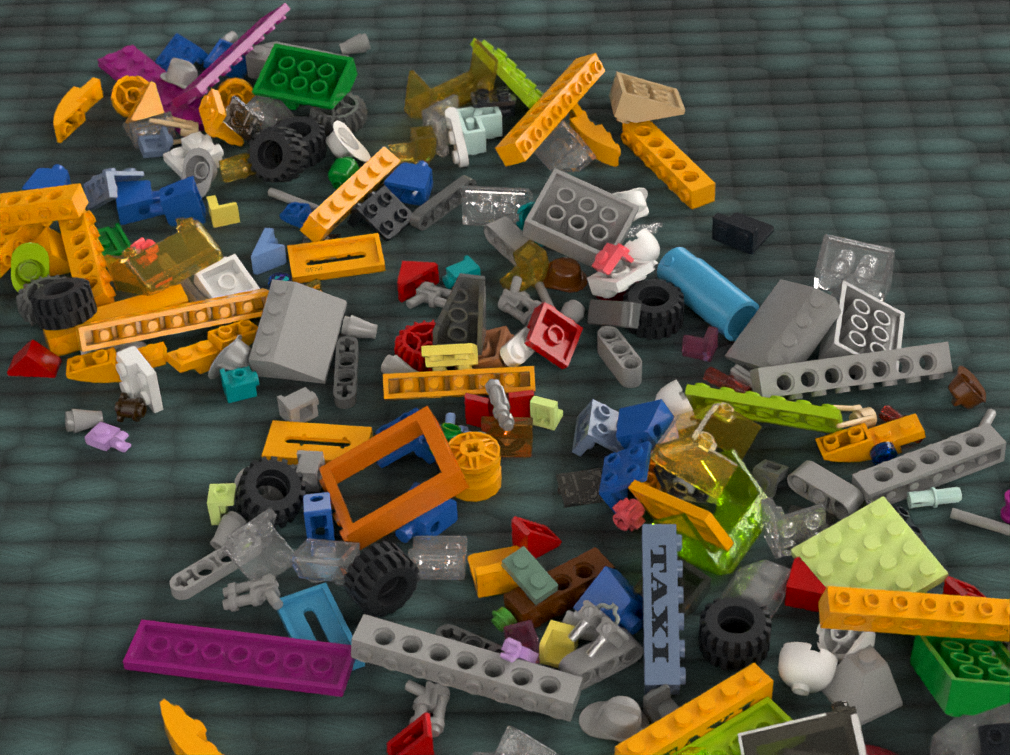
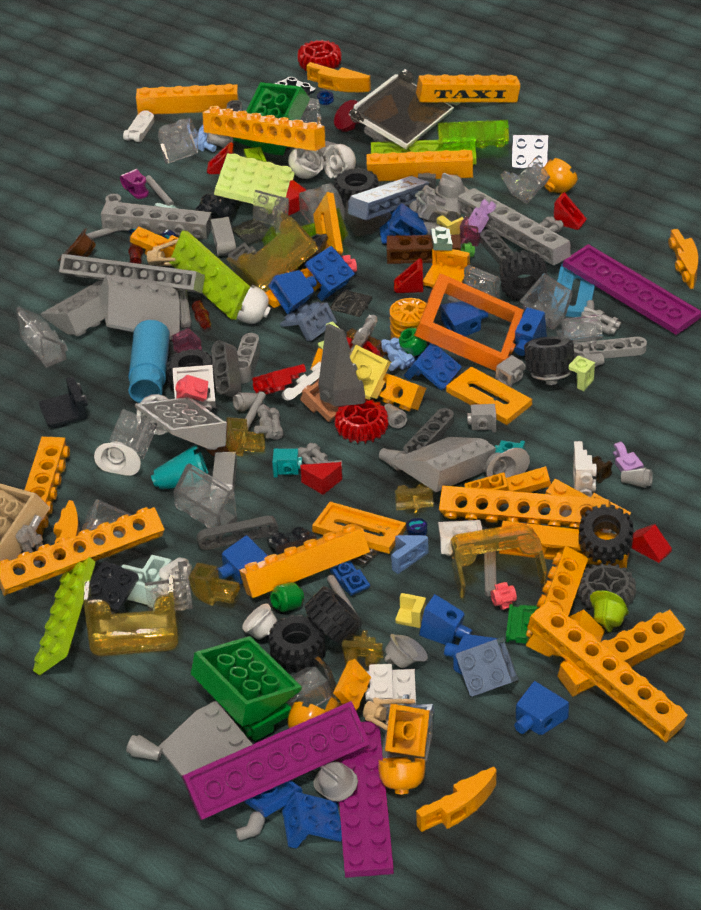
camera: 145 degrees left, 0 degrees up
none -> light grey piece [16,515,43,567]

